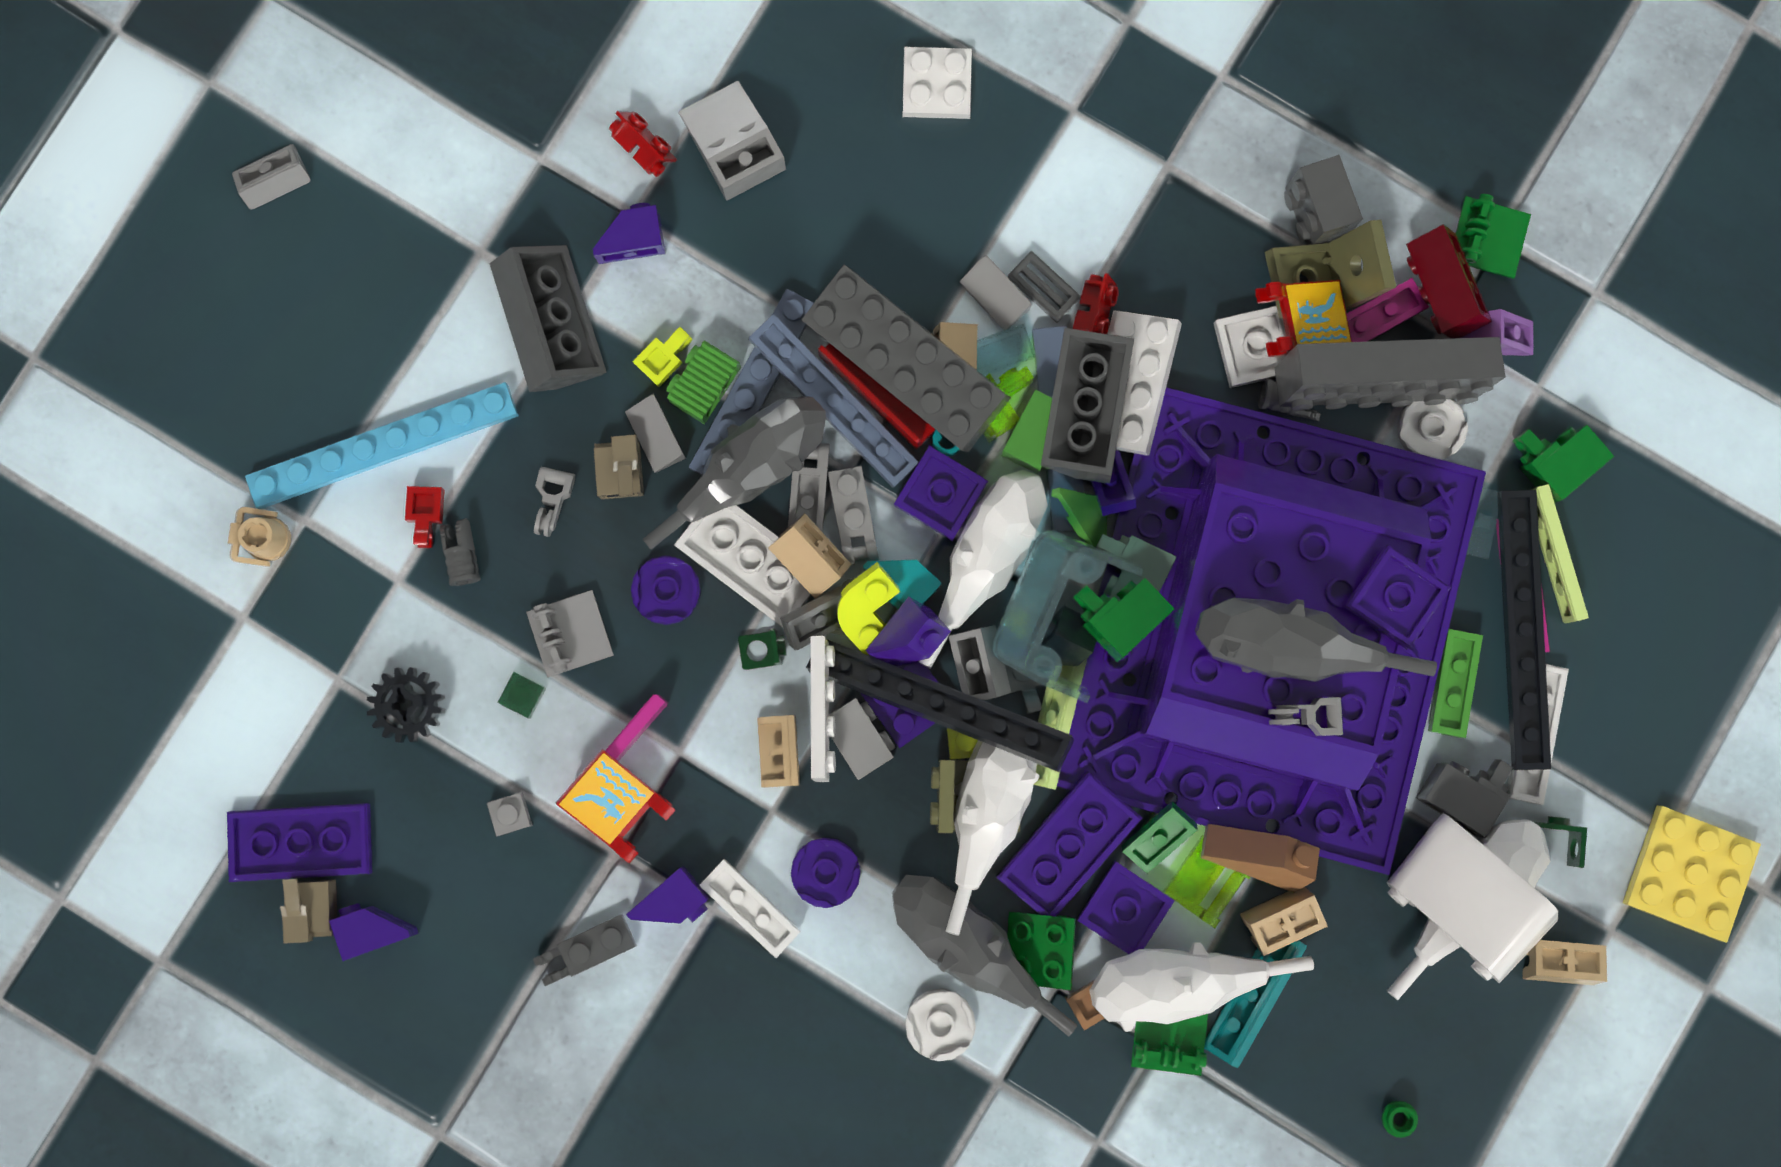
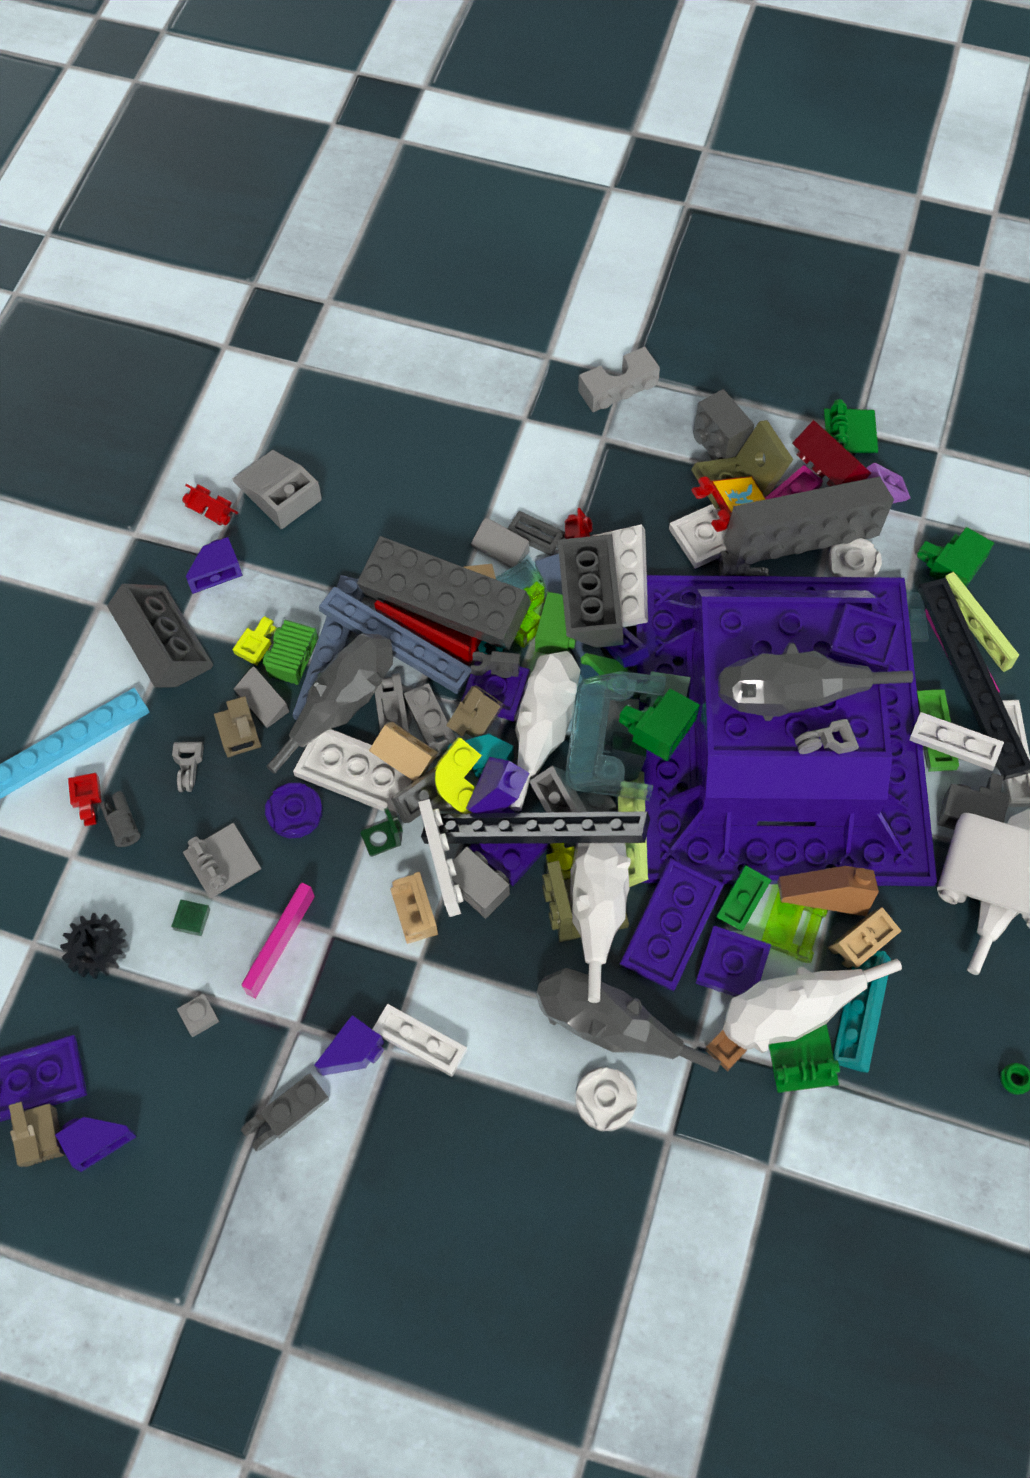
camera: 10 degrees left, 20 degrees down
flag [556,749,676,864] -> none
dark purple tile [791,837,861,908] -> none
white plate [903,47,972,119] -> none
green hinge [1007,912,1076,990] -> none
none -> dark tan piece [446,685,505,738]
none -> dark grey plate [471,651,520,678]
none -> light grey arch [578,347,660,412]
none -> white plate [910,712,1004,771]

